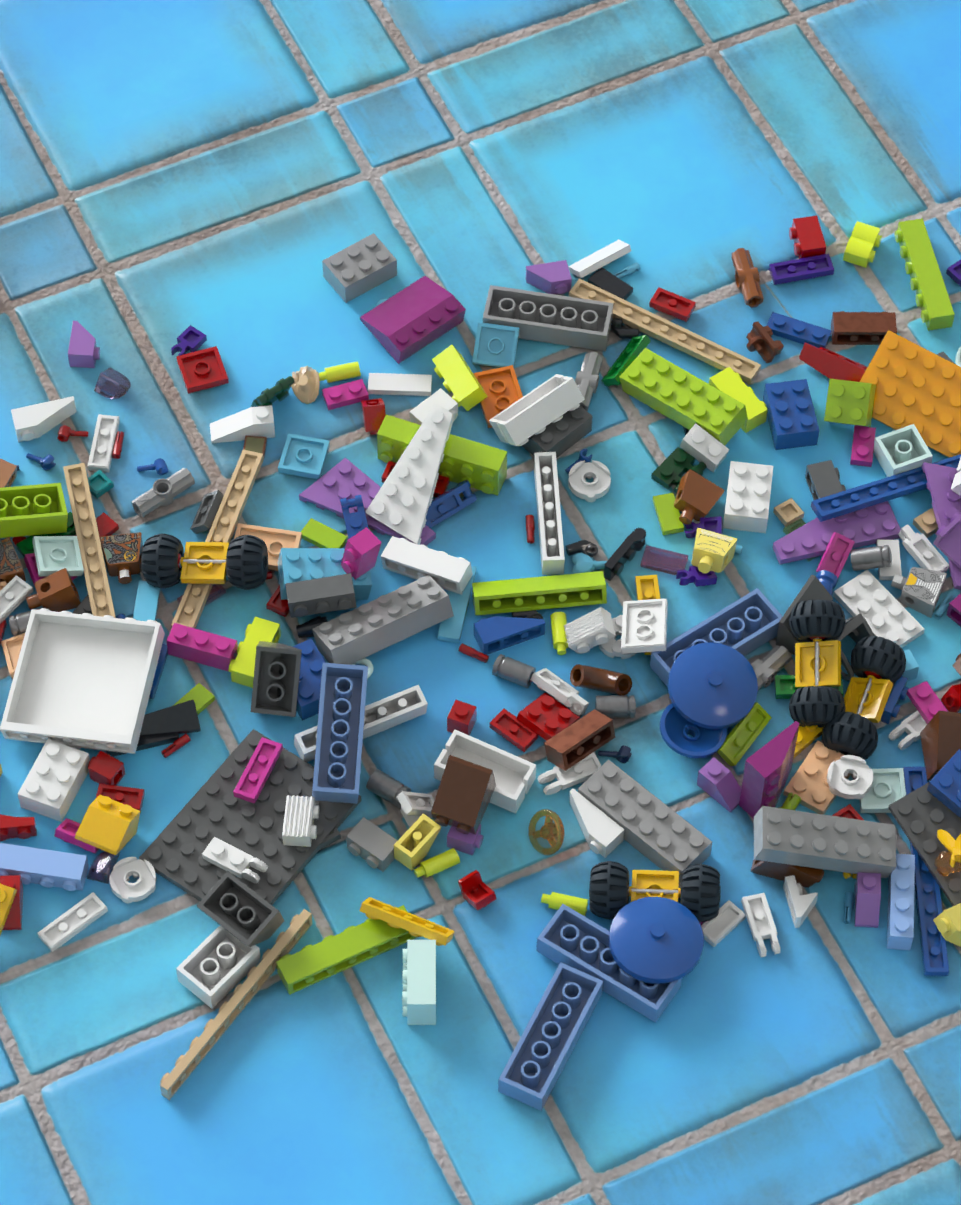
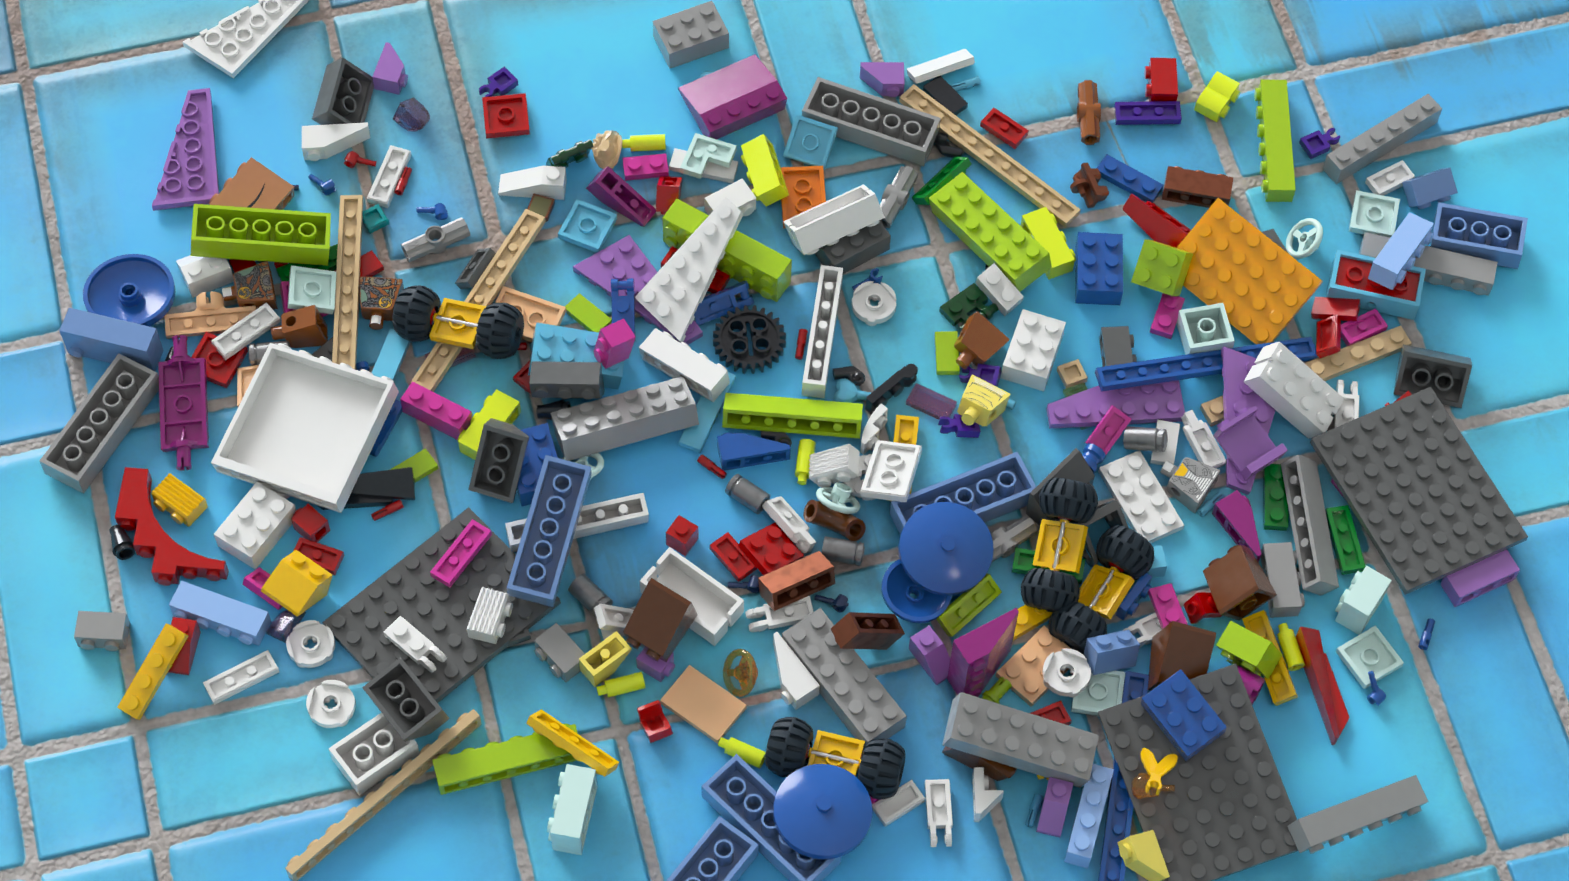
camera: 10 degrees right, 5 degrees up
none -> white plate [306,680,356,728]
none -> dark grey slope [312,57,374,125]
none -> magenta slope [586,166,656,227]
none -> light nougat tile [660,665,747,744]
none -> light aqua plate [680,133,737,179]
none -> black gear [713,305,786,374]
none -> dark blue hand [728,575,760,593]
none -> light aqua piece [816,482,860,514]
none -> copper brick [831,612,905,650]
none -> white slope [860,404,888,455]
none -> medium blue brick [1084,630,1140,675]

